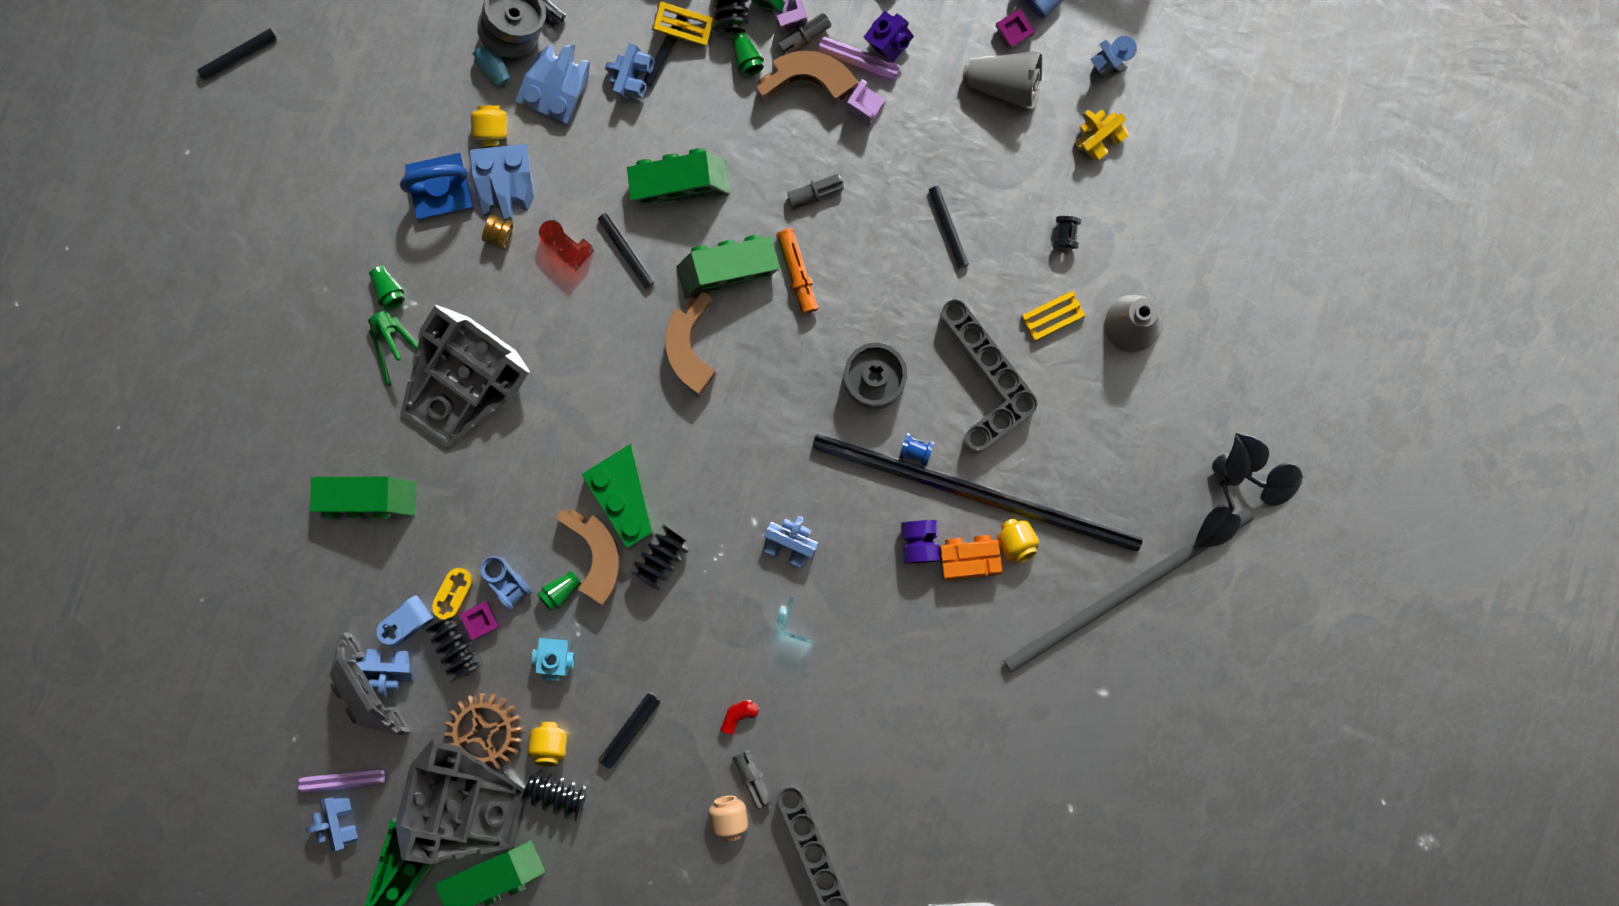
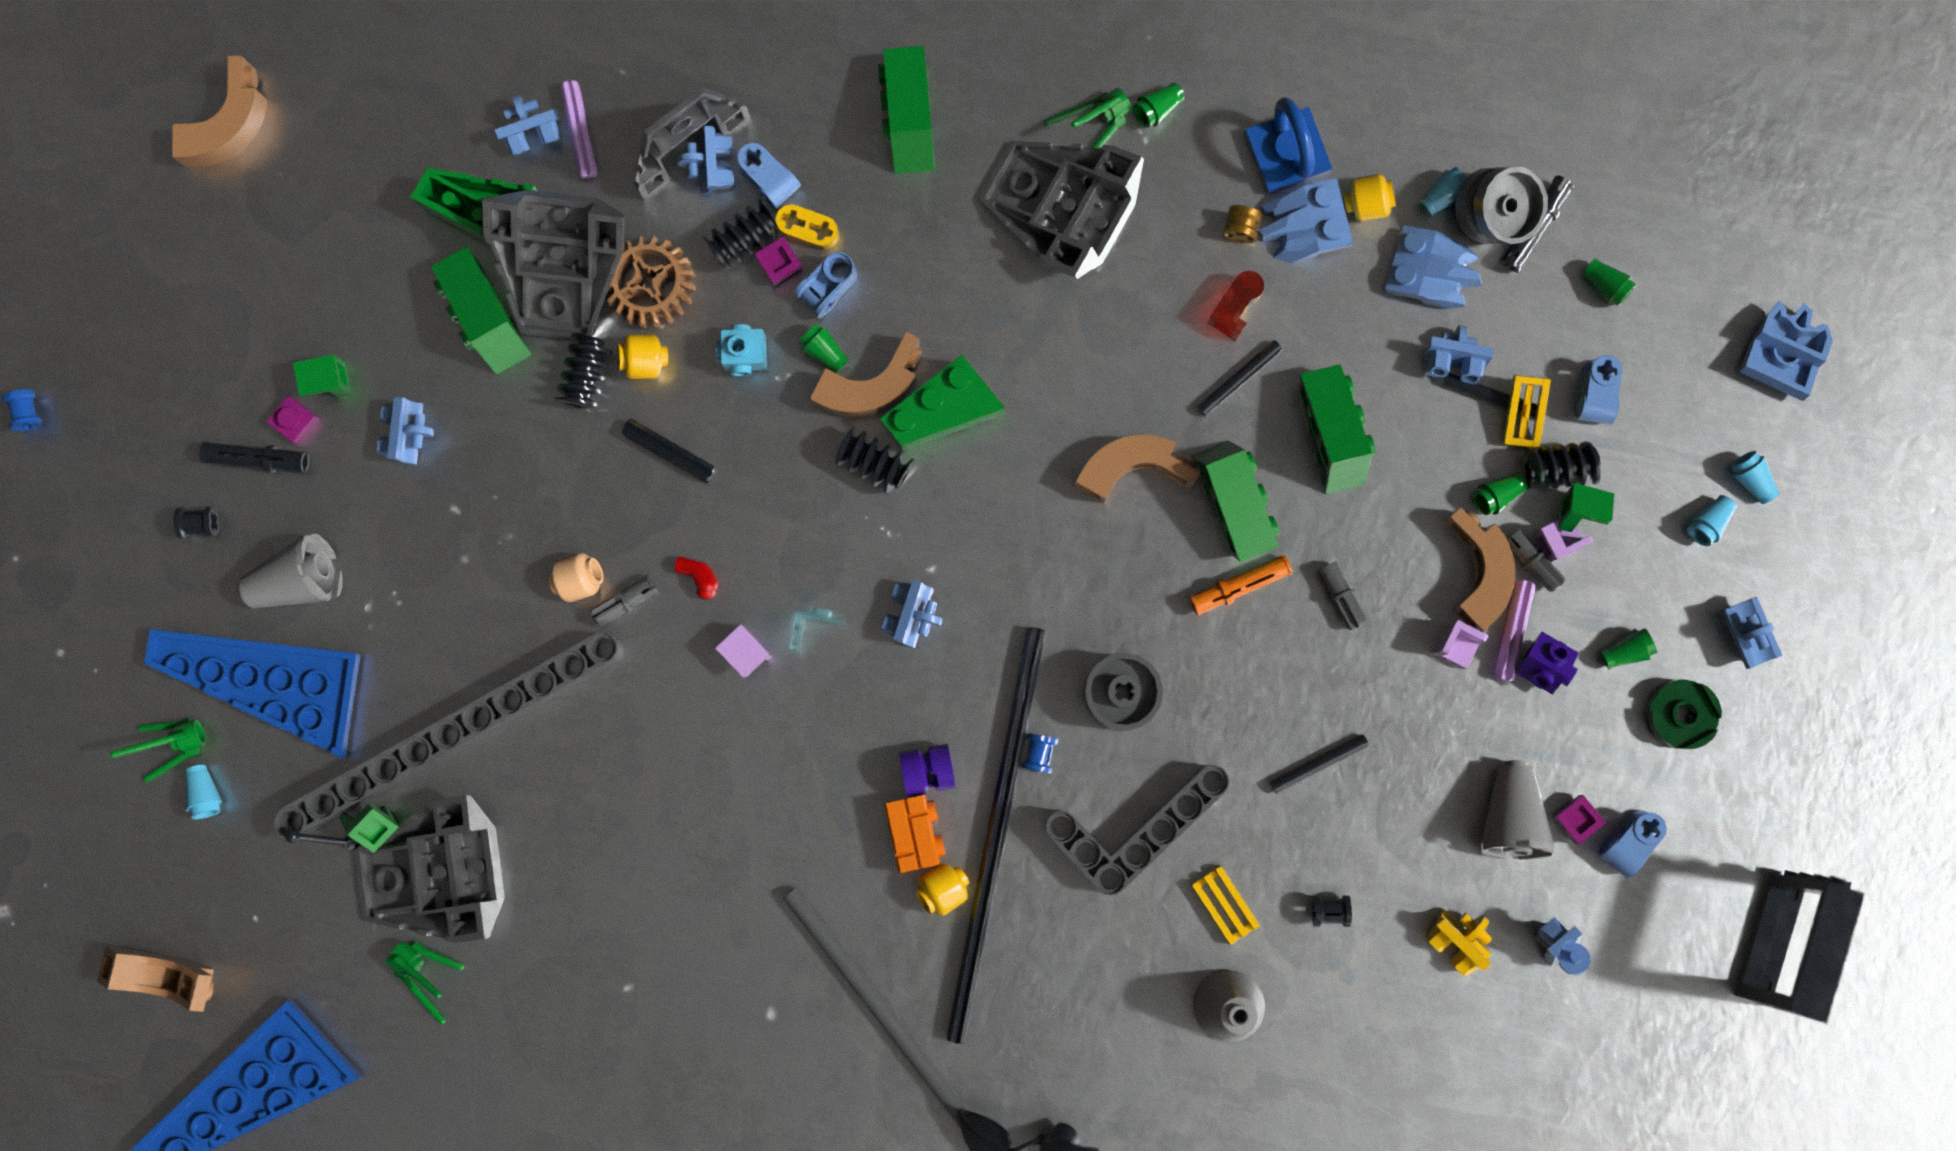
camera: 90 degrees right, 0 degrees up
none -> lavender panel [715,624,773,678]

